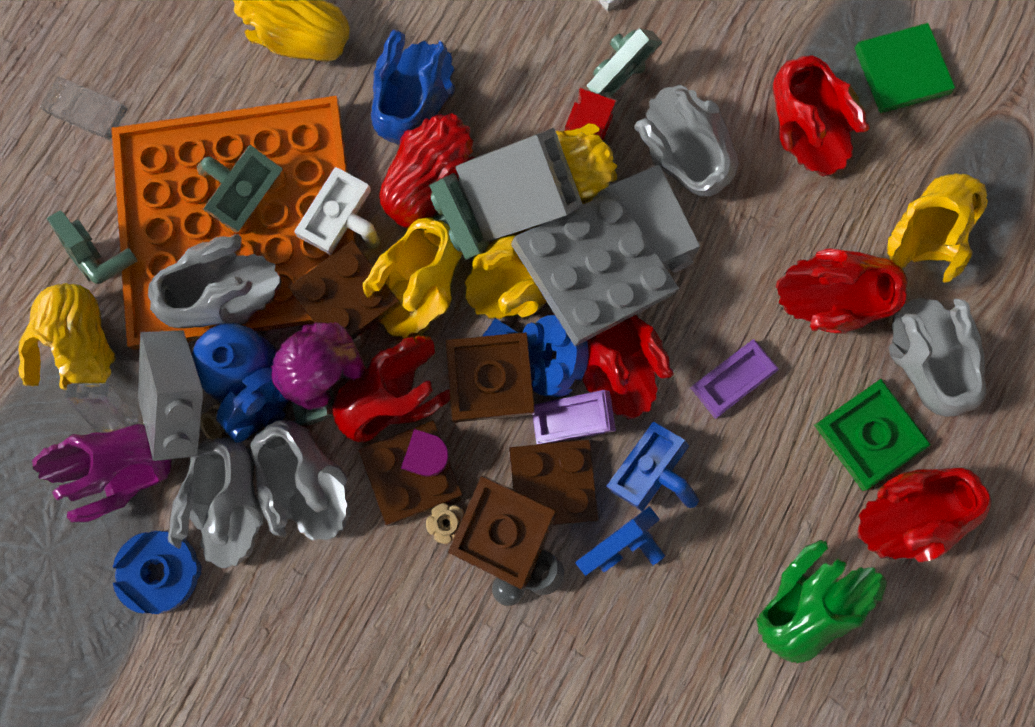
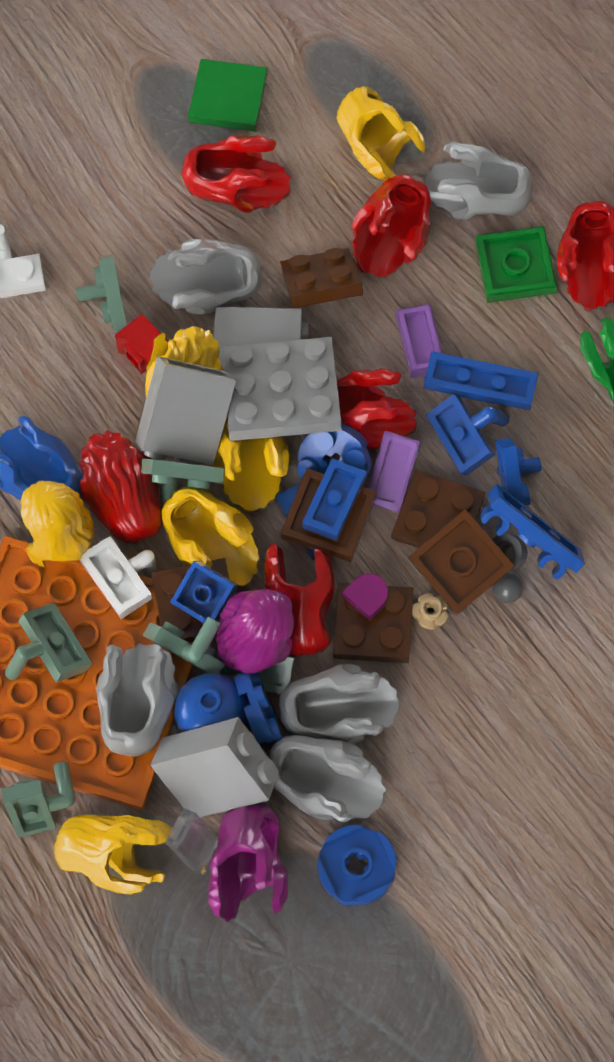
camera: 65 degrees left, 10 degrees down
none -> yellow hair [20,480,95,567]
none -> sand green plate [143,617,224,674]
none -> blue piece [170,561,240,623]
none -> reddish brown plate [280,248,363,309]
none -> blue plate [302,458,367,541]
none -> blue plate [423,351,538,411]
none -> blue plate [480,484,585,579]

